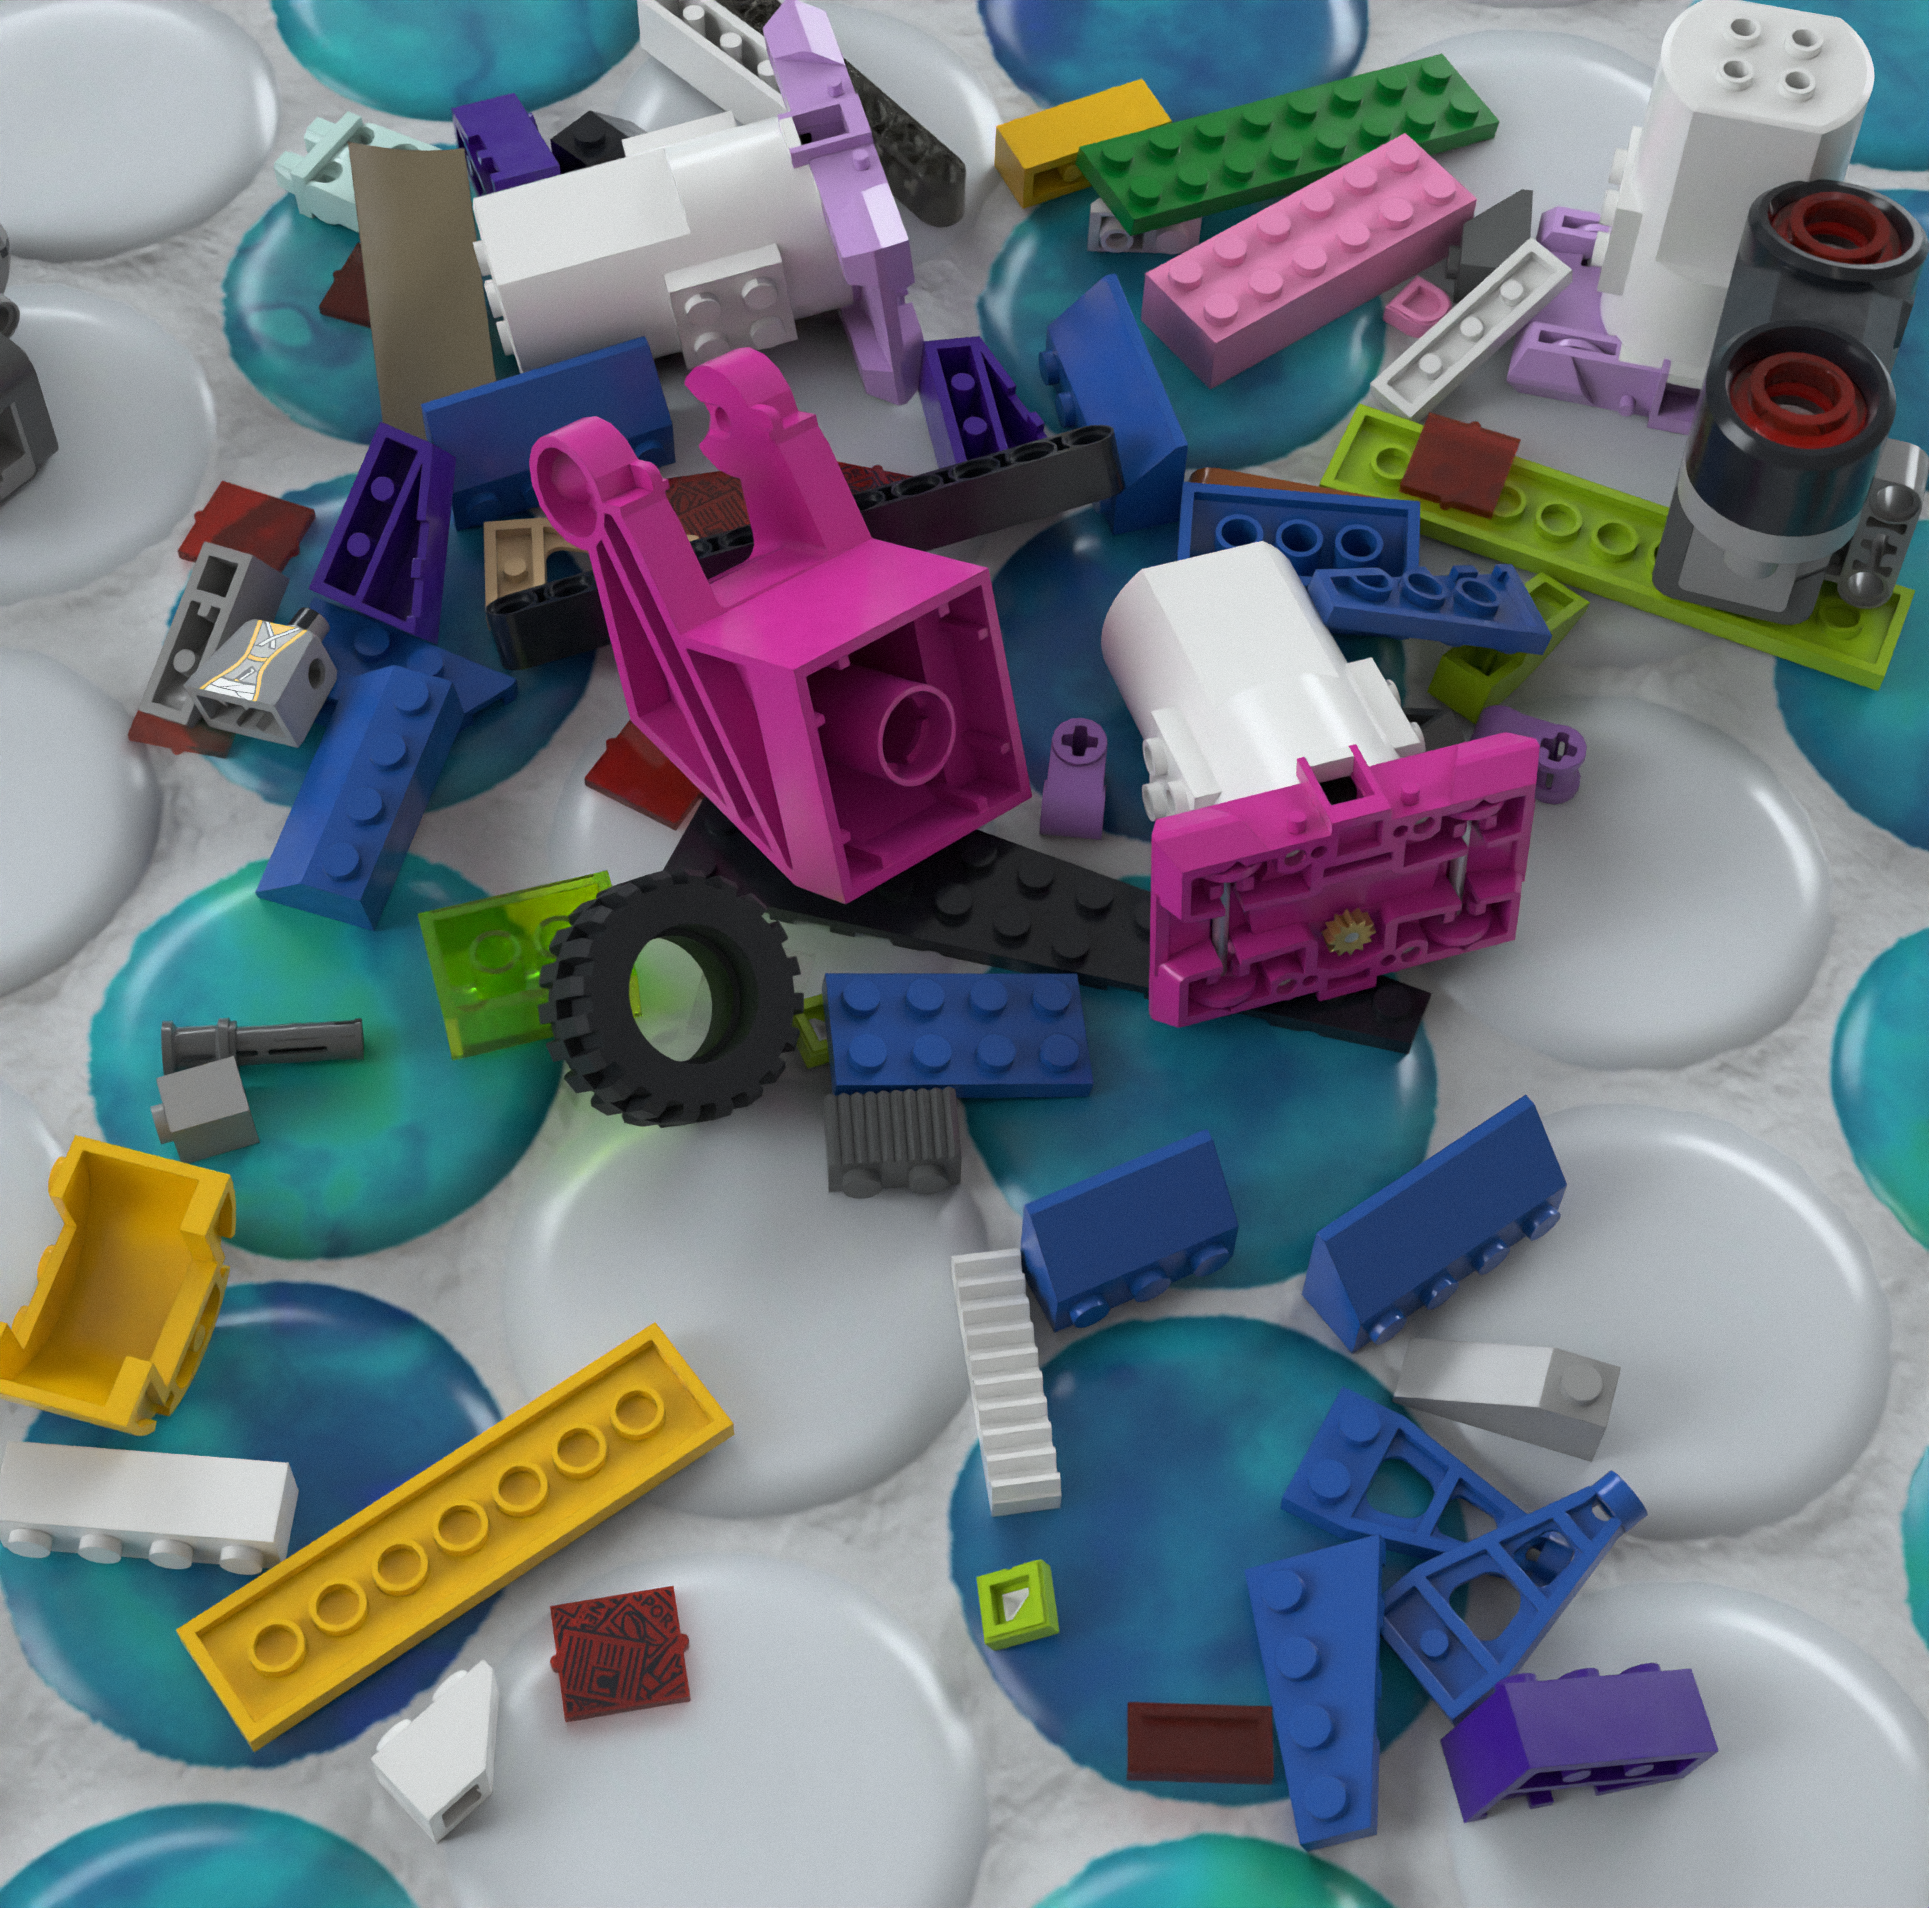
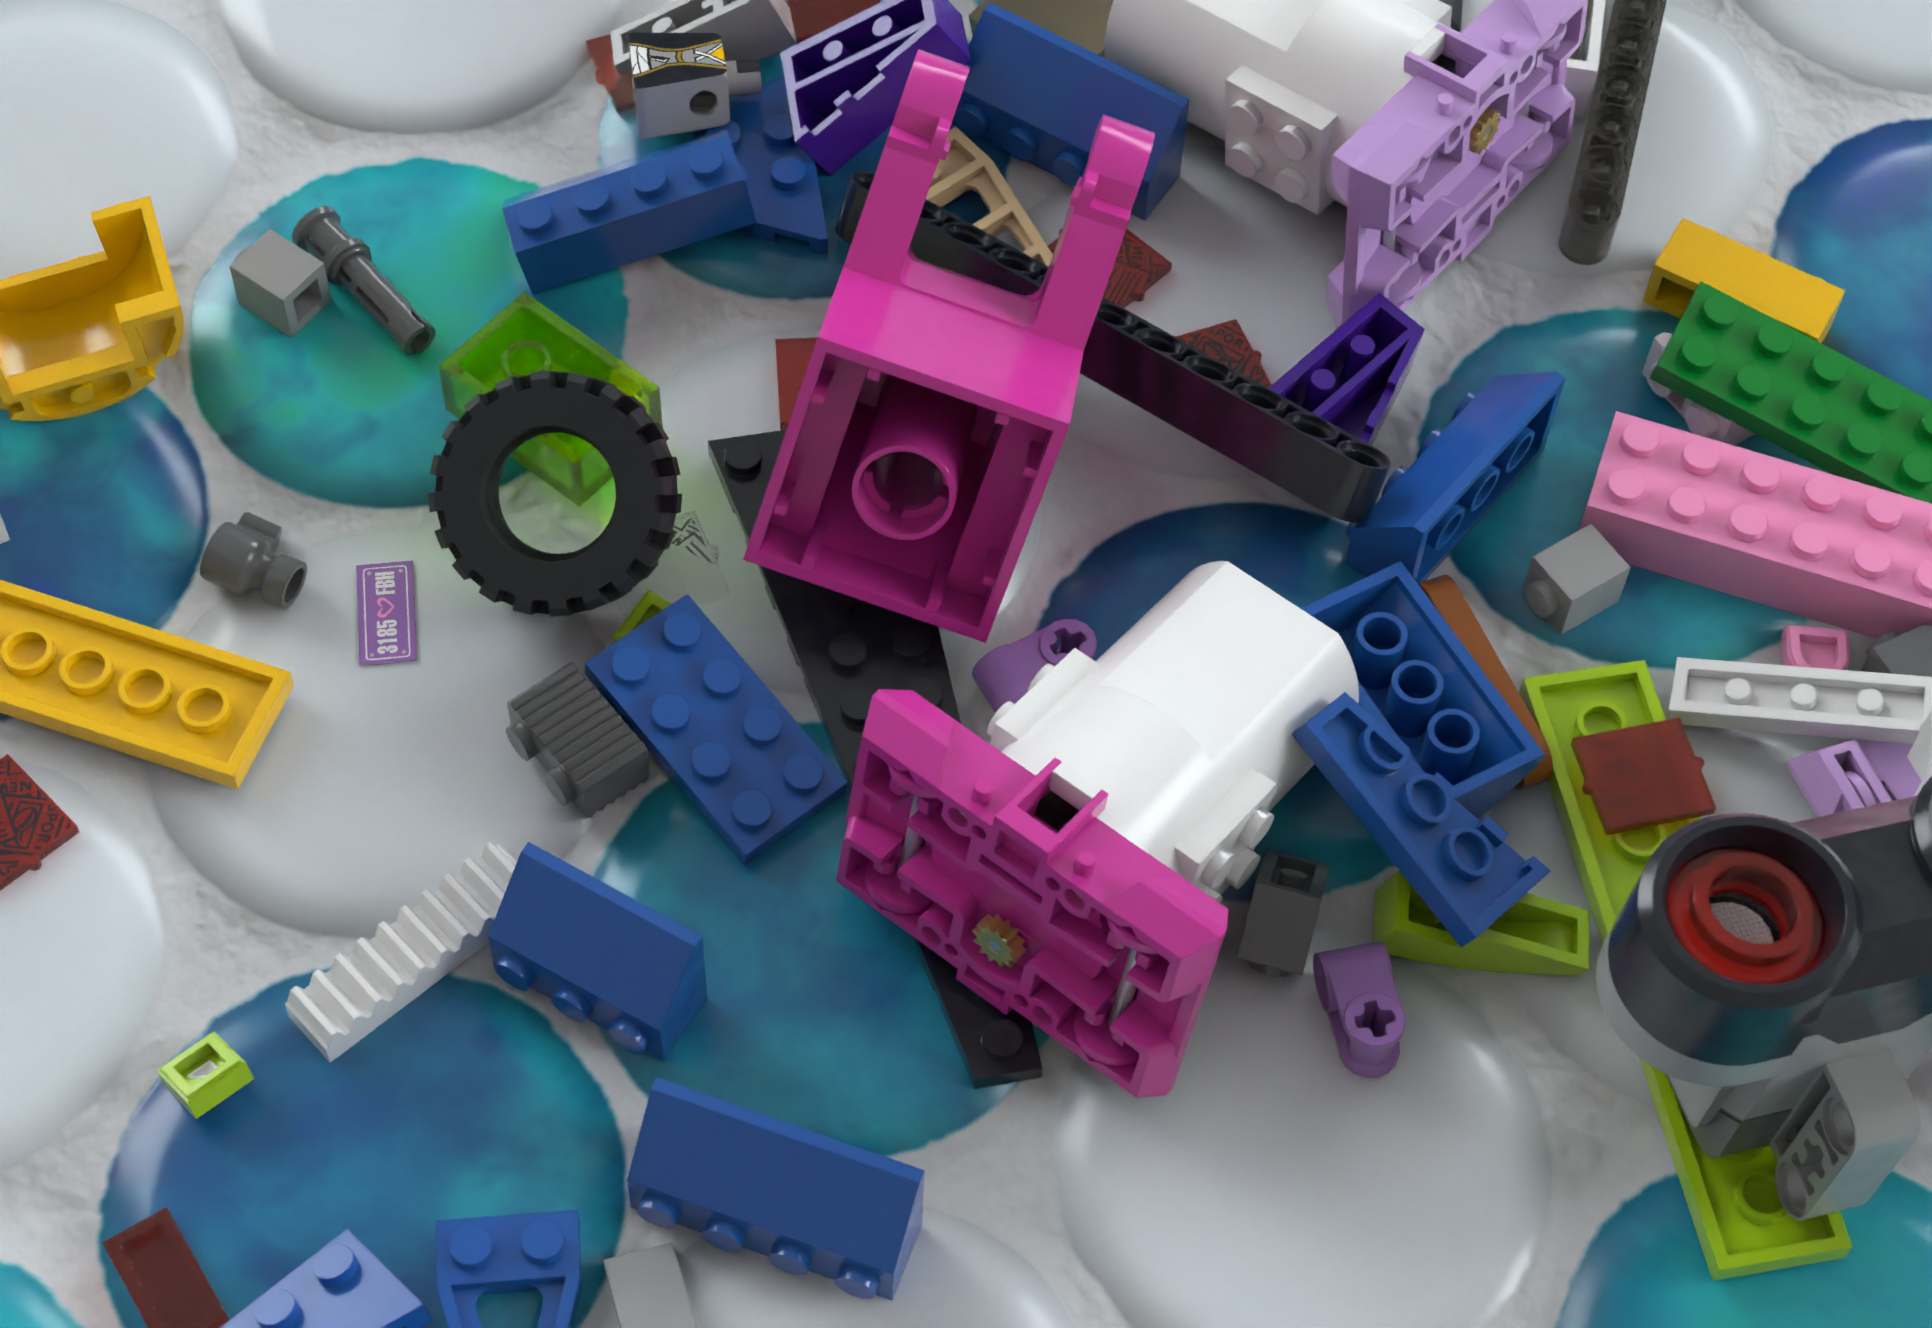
camera: 55 degrees right, 0 degrees up
none -> dark grey piece [200,512,307,609]
none -> medium lavender sticker [356,561,417,666]
none -> light grey brick [1522,524,1631,635]

